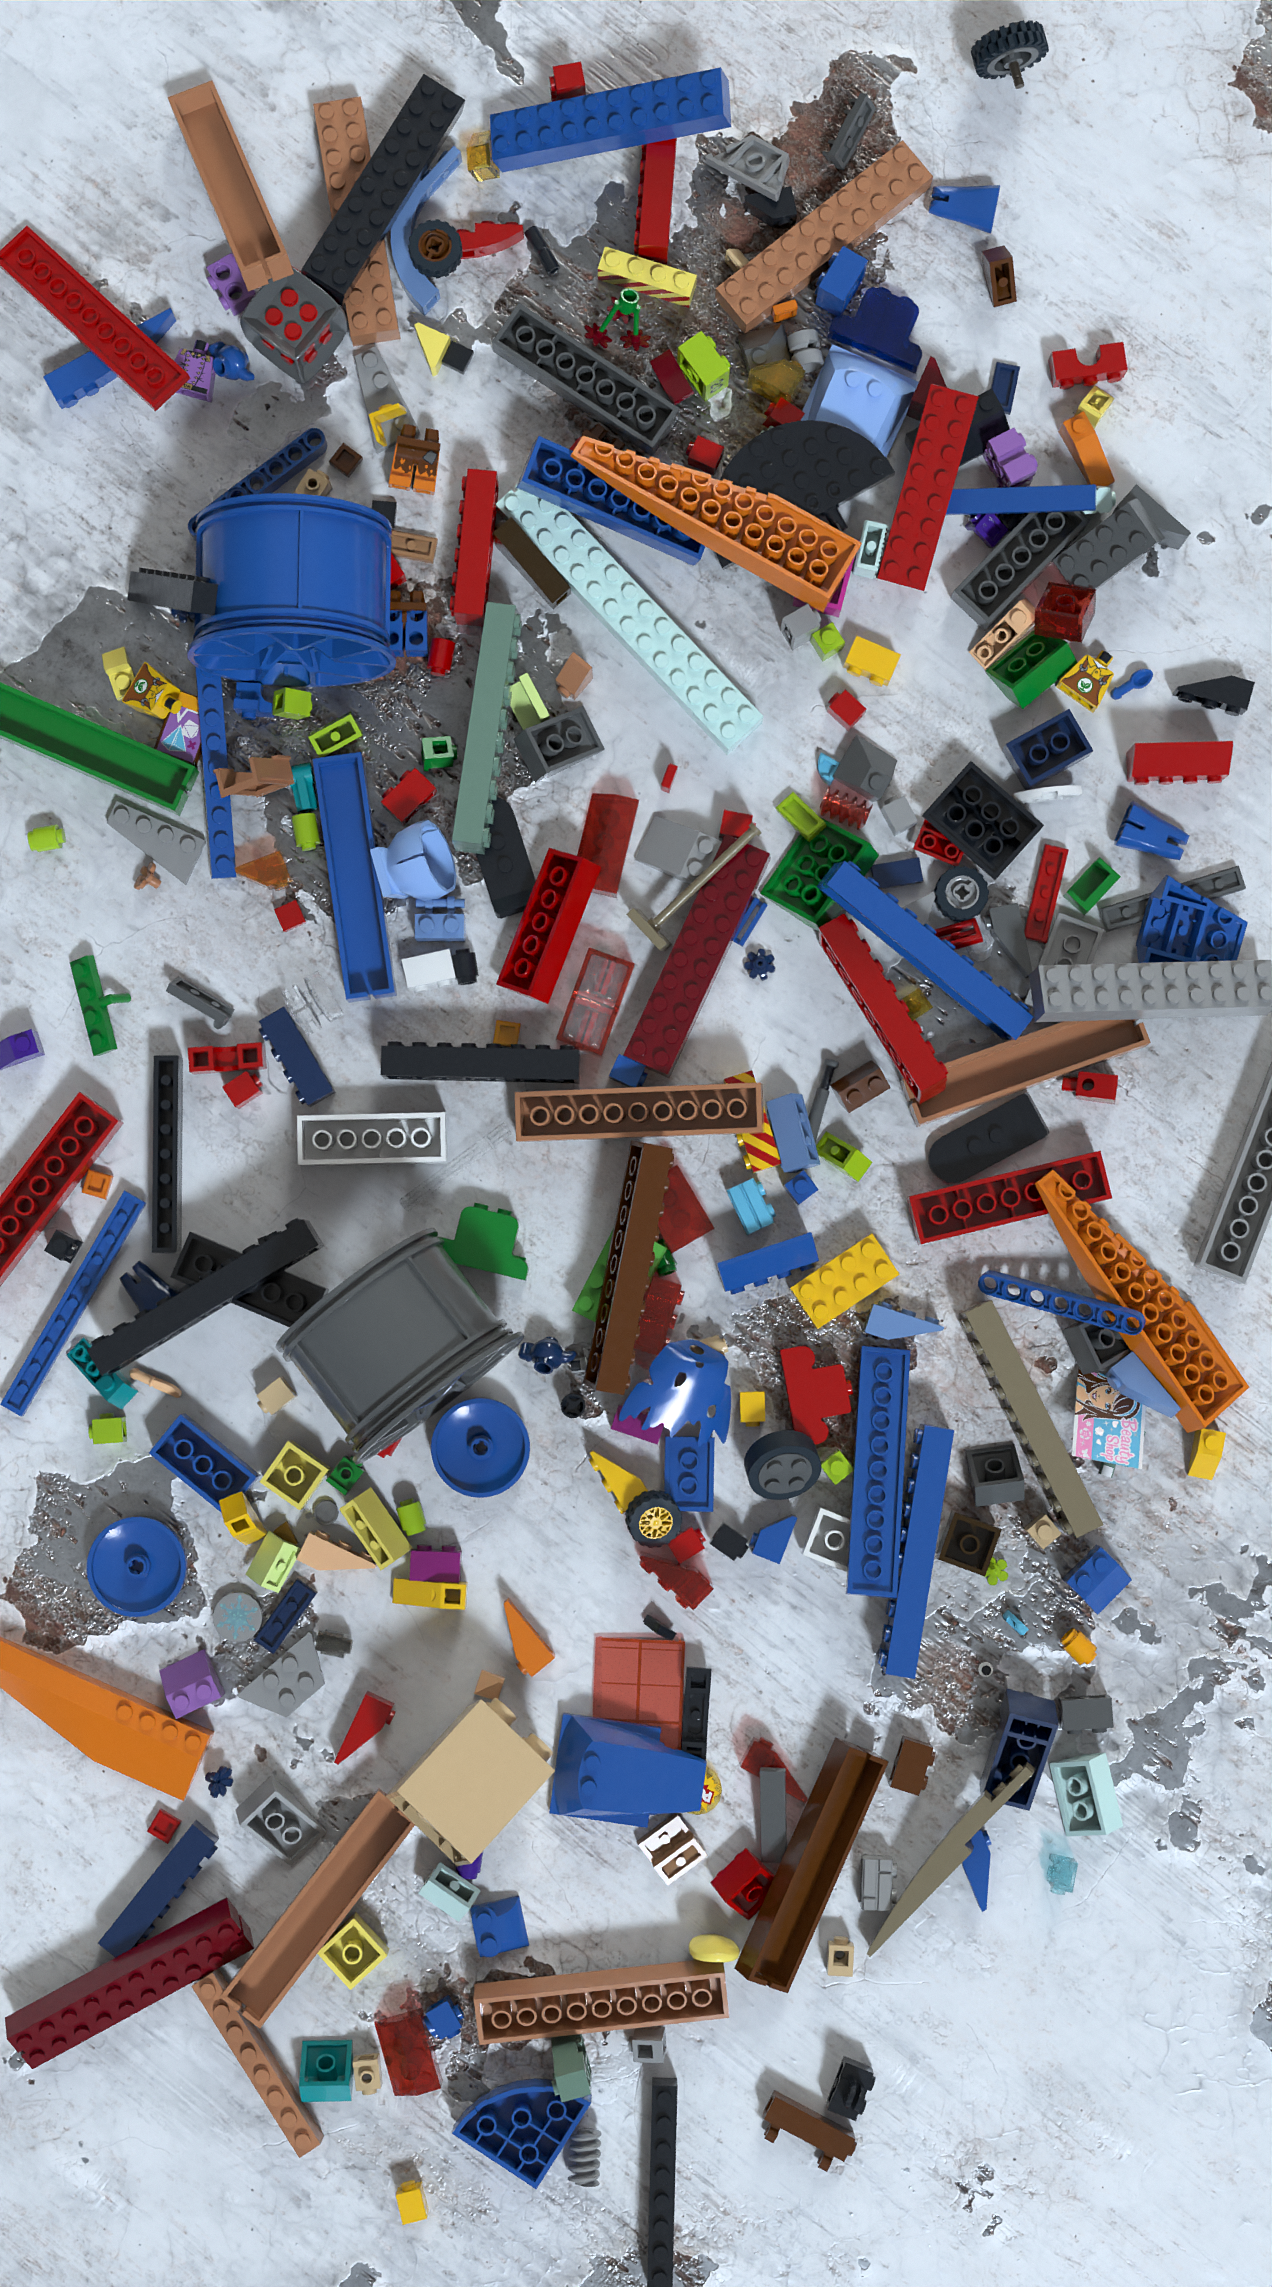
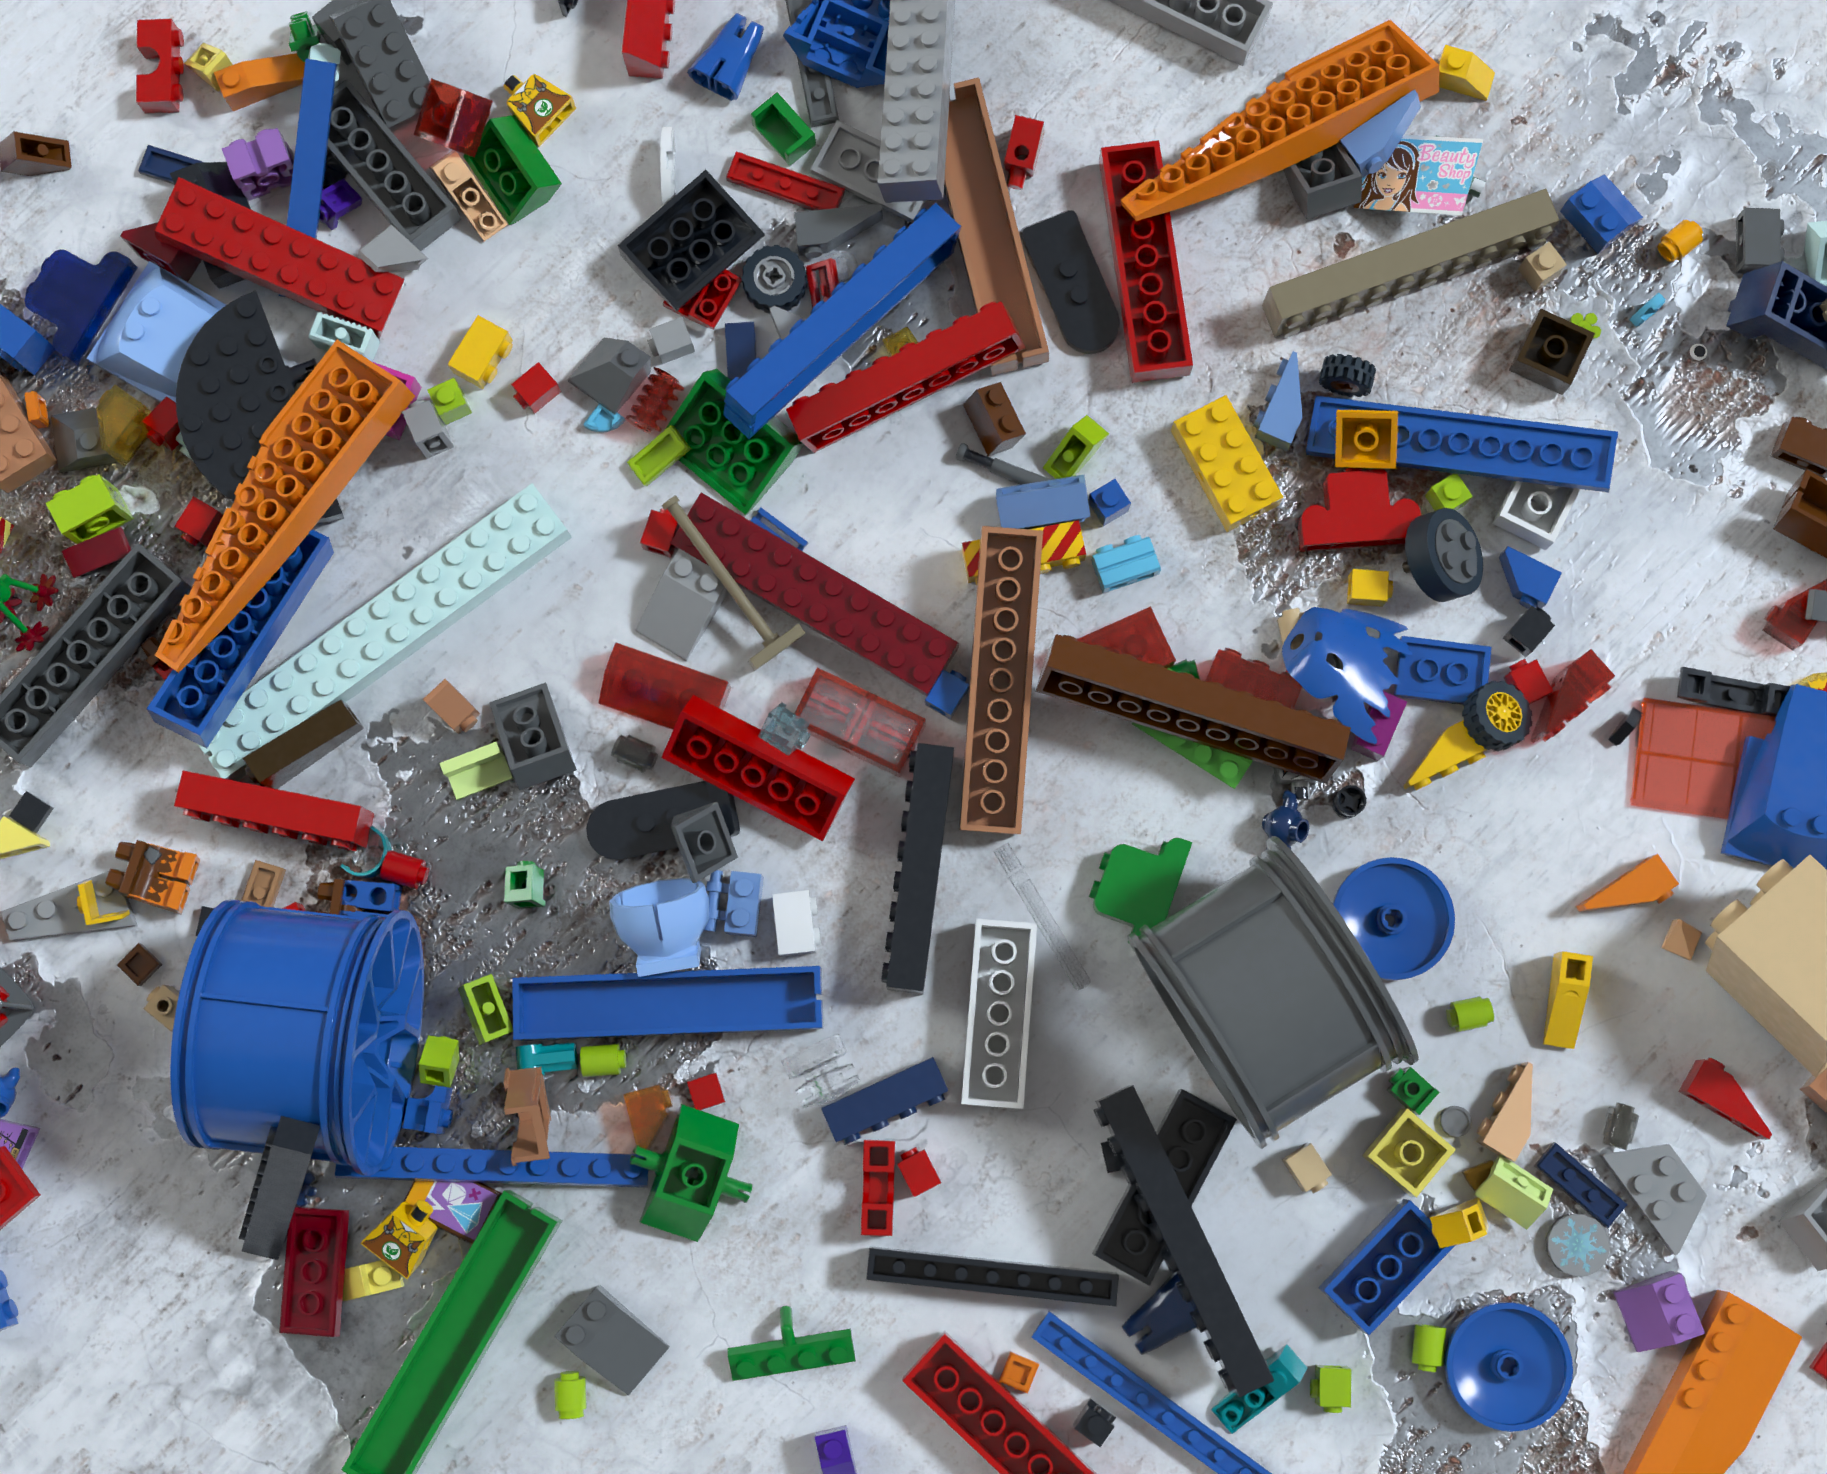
camera: 80 degrees left, 5 degrees down
light grey wing [107,801,206,885] -> none
light nougat piece [129,1368,182,1398] -> none
nougat plant [134,862,161,890] -> none
dark grey hinge [166,976,235,1029] -> none
blue beam [188,428,327,541] -> none
dark blue plant [205,1766,233,1798] -> none
light yellow brick [339,1487,413,1570] -> none
red brick [381,768,437,826] -> none
magenta brick [409,1544,462,1583] -> none
black brick [451,948,479,985] -> none
sand green brick [452,602,522,854] -> none
light orange tile [493,1020,521,1047] -> none
red tile [661,763,678,793] -> none
blue slope [716,1232,819,1295] -> none
dark blue plant [744,949,776,981] -> none
light grey wheel [787,329,824,374] -> none
blue piece [878,1424,954,1679] -> none
dark grey slope [966,1444,1025,1507] -> none
blue beam [978,1270,1146,1335] -> none
dark blue brick [1002,709,1093,791] -> none
blue piece [1110,669,1153,700] -> none
none -> dark red tile [279,1207,349,1337]
none -> green hips [288,11,321,62]
none -> teal helmet [340,825,392,878]
none -> light grey slope [358,225,428,272]
none -> dark grey slope [554,1285,670,1396]
none -> clear smoke brick [611,734,658,773]
none -> green slope [630,1104,753,1242]
none -> dark grey slope [671,802,738,883]
none -> clear light blue brick [758,702,811,756]
none -> black wheel [1319,354,1376,397]
none -> light orange slope [1335,410,1398,469]
none -> lime brick [1412,1324,1446,1372]

